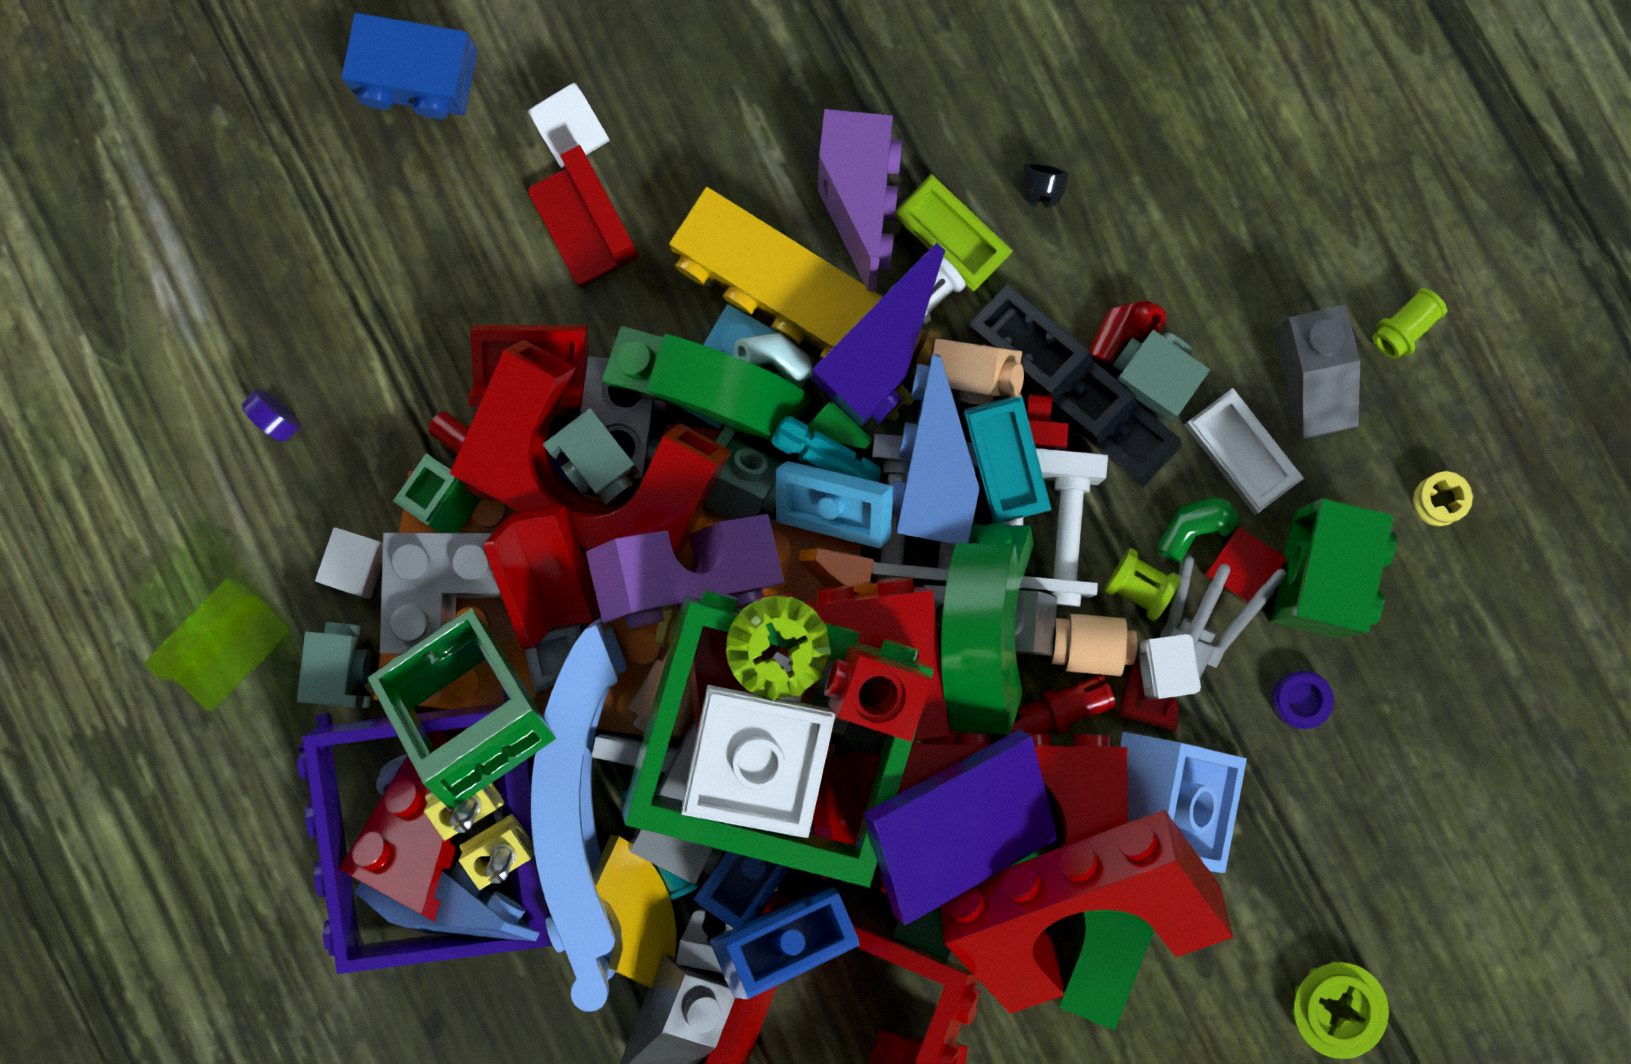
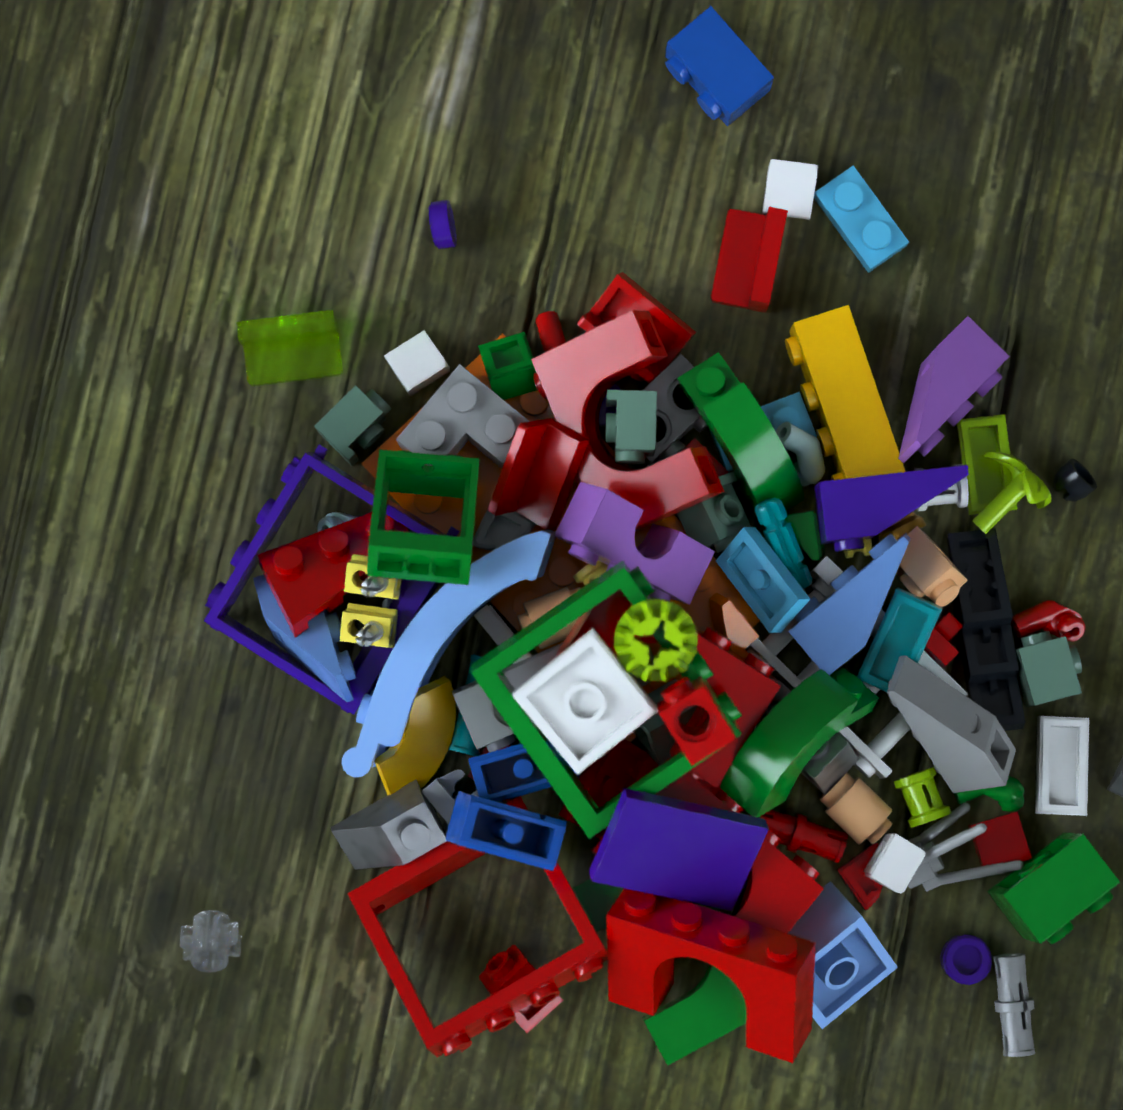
camera: 35 degrees right, 0 degrees up
none -> medium azure plate [814,166,909,273]
none -> light grey slope [887,655,1016,793]
none -> lime plant [972,451,1052,534]
none -> light grey pin [993,953,1035,1057]

